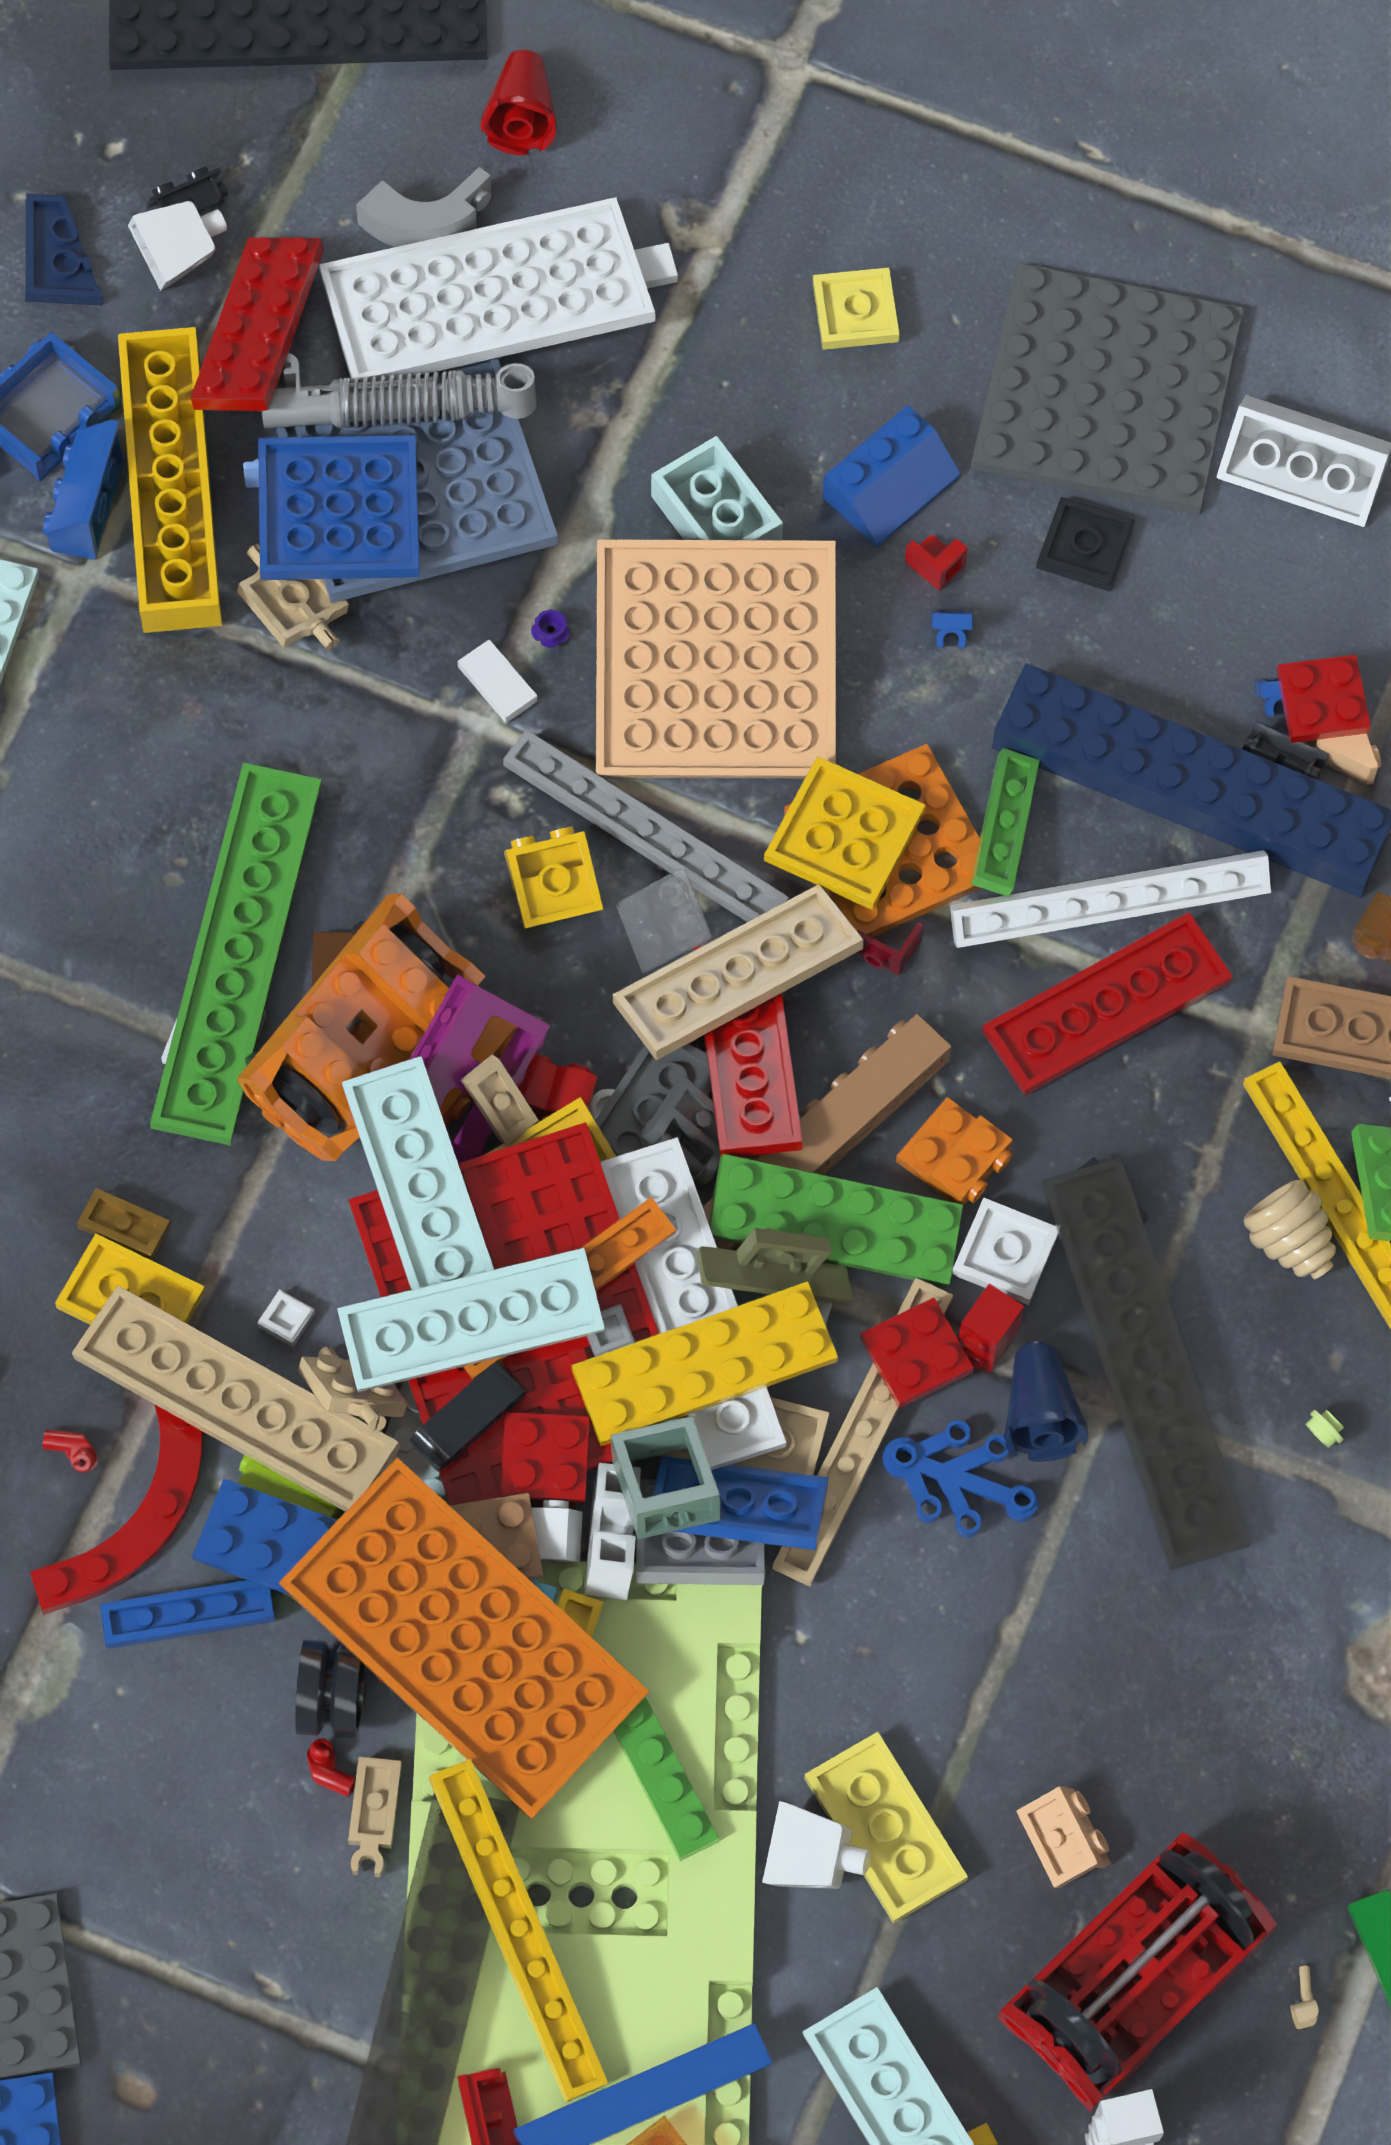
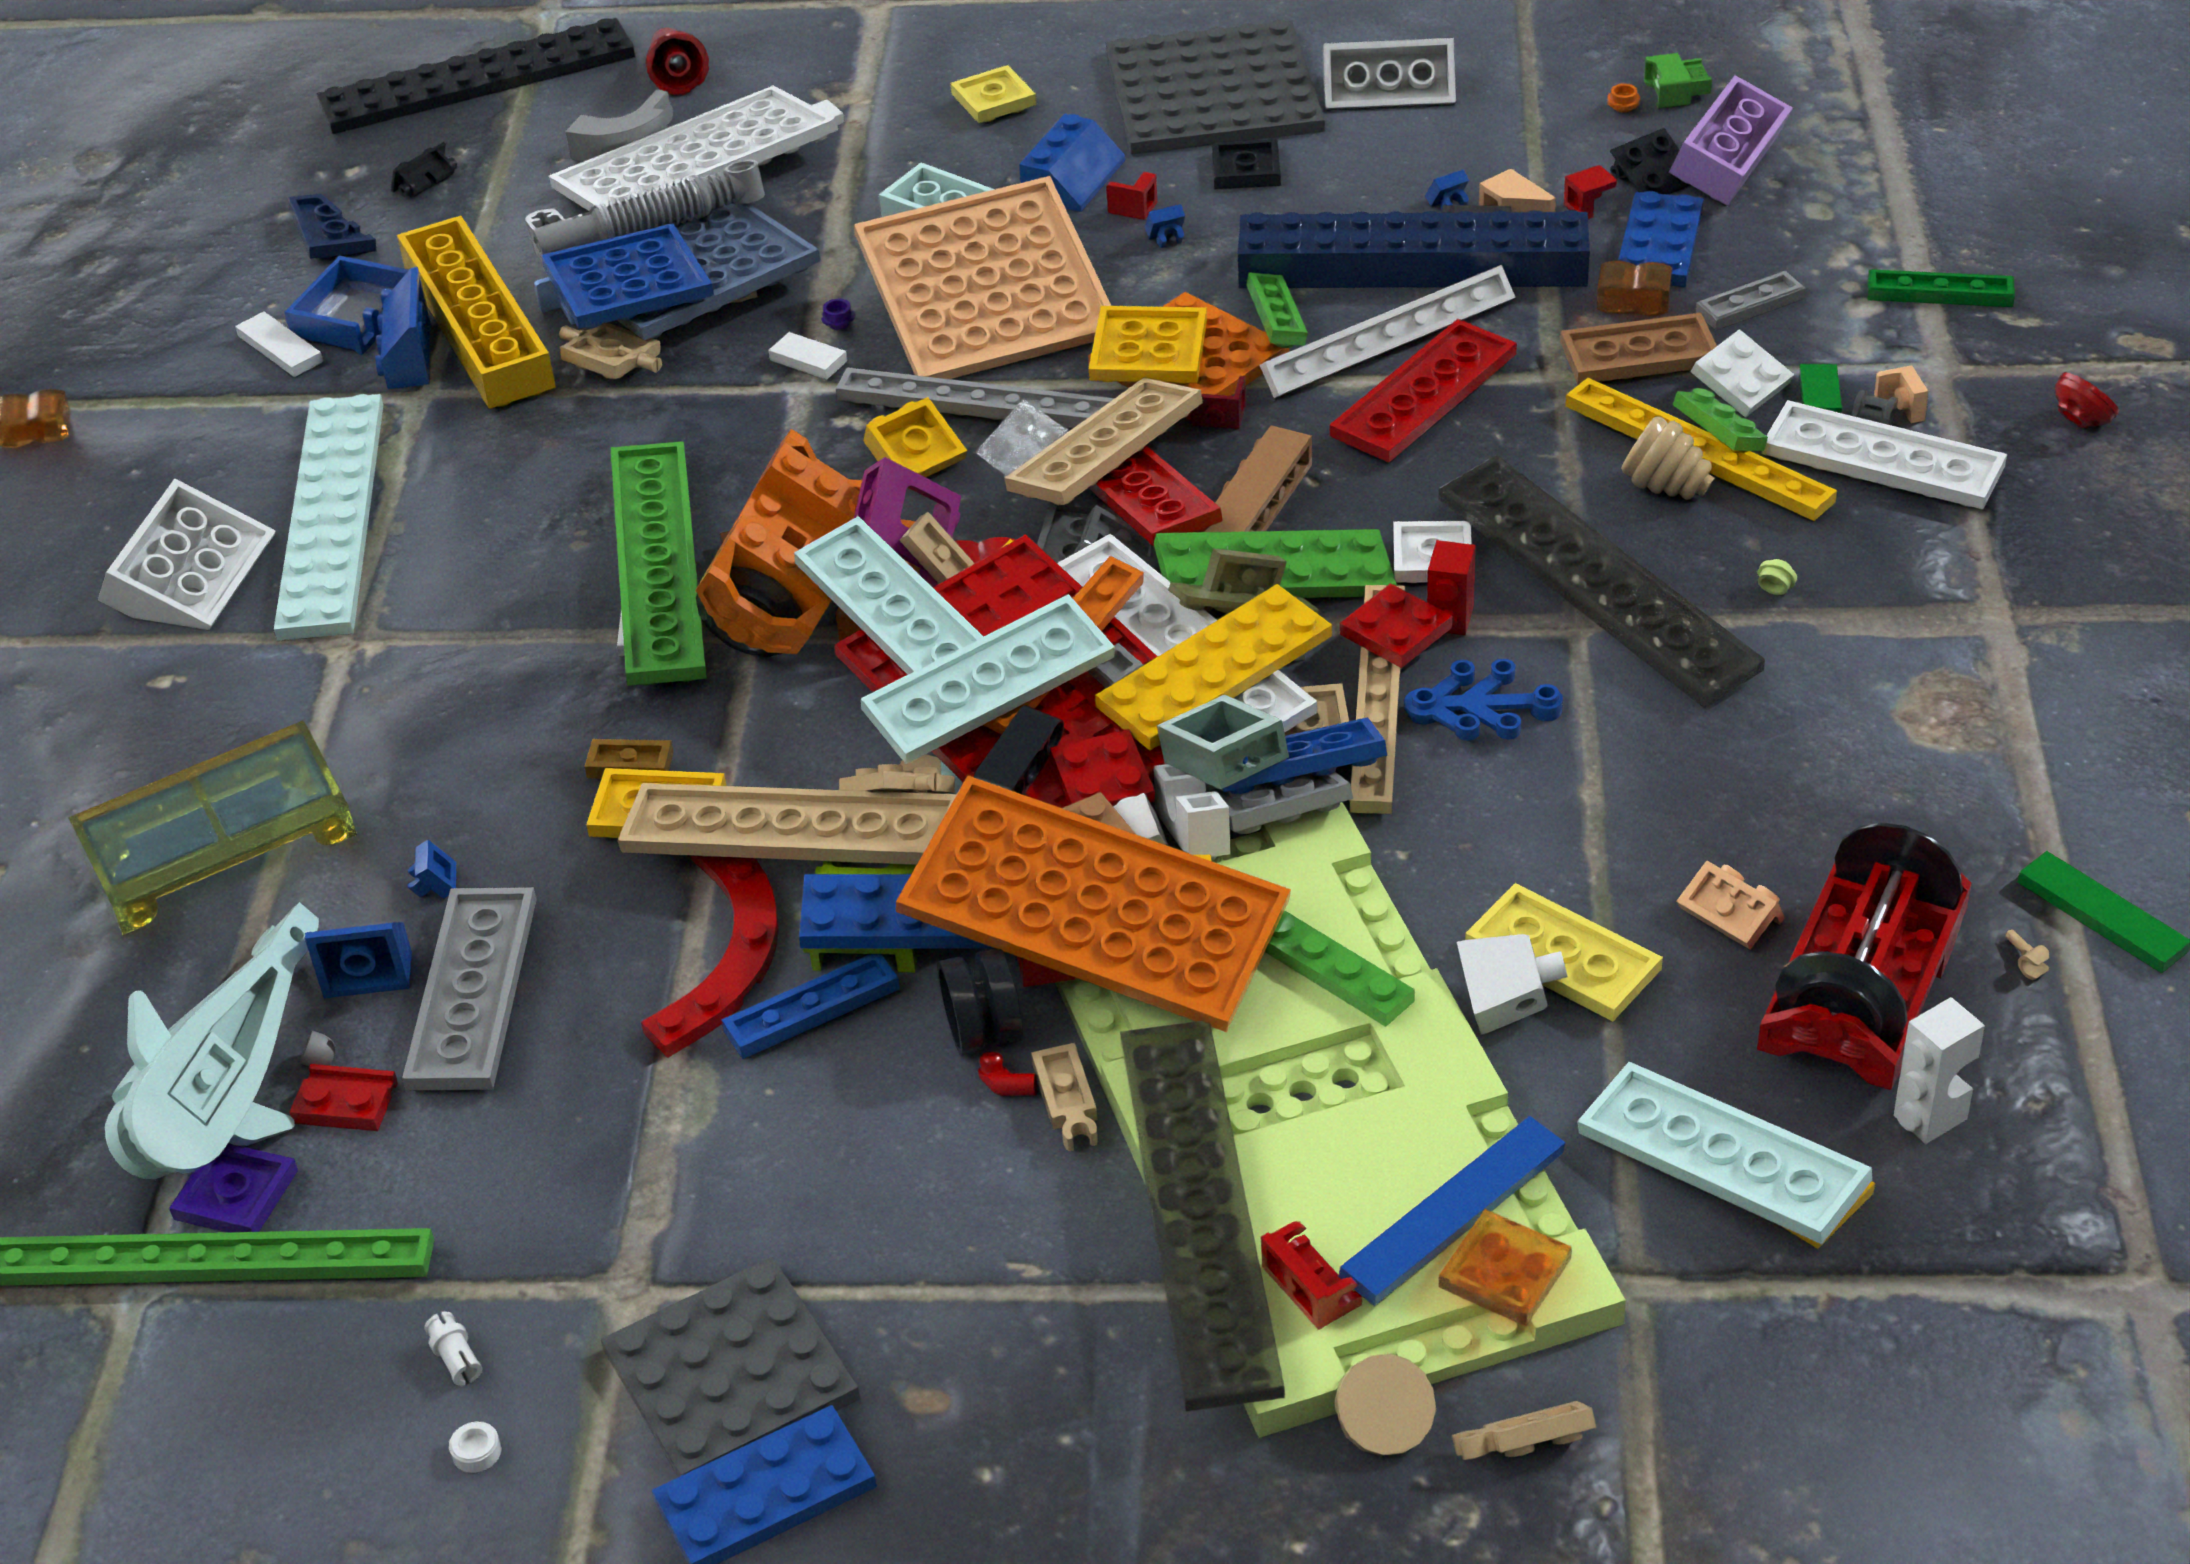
camera: 15 degrees left, 25 degrees down
red arm [43,1429,98,1473] -> none
white torso [128,201,227,291] -> none
red plate [190,237,324,411] -> none
white tile [257,1289,315,1348] -> none
yellow plate [429,1759,608,2103] -> none
orange plate [896,1097,1013,1206] -> none
dark blue cone [1004,1341,1088,1462] -> none
red plate [1276,655,1371,743] -> none

